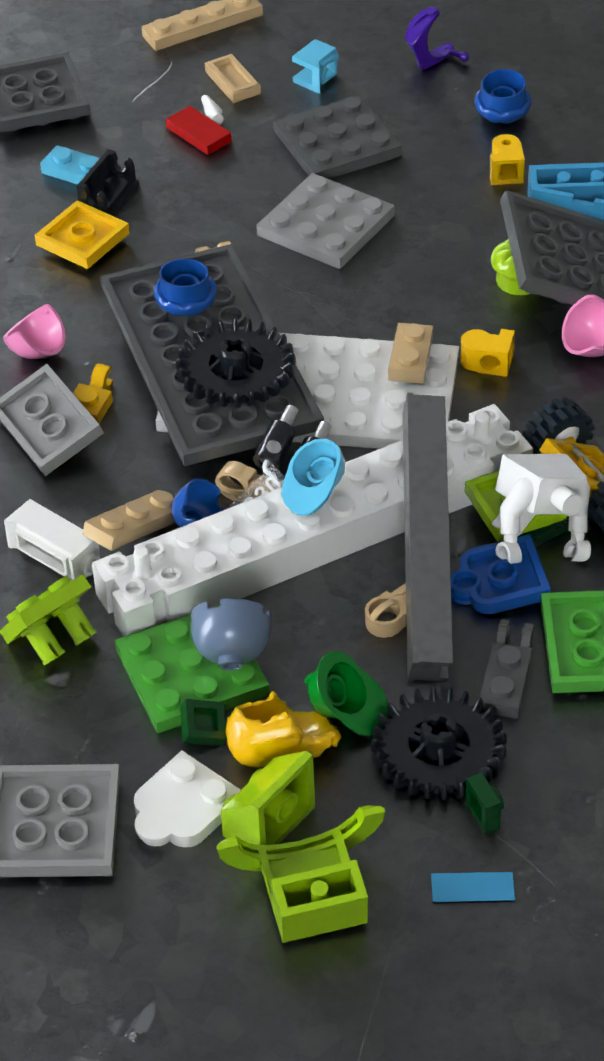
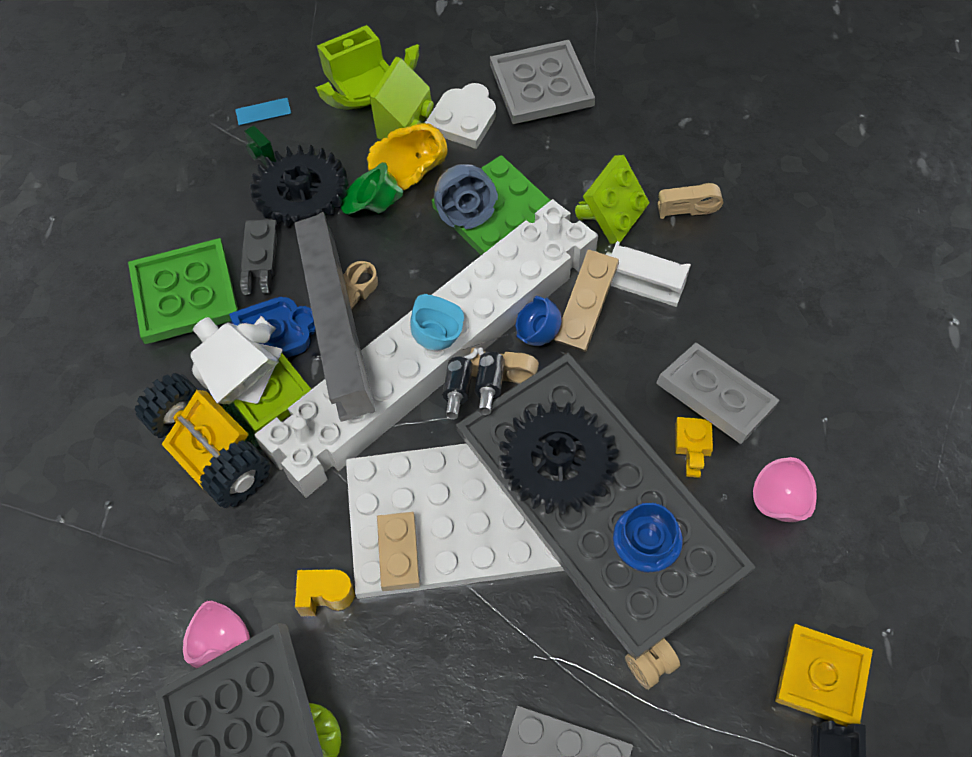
camera: 165 degrees right, 15 degrees up
dark green plate [180,699,227,746] -> none

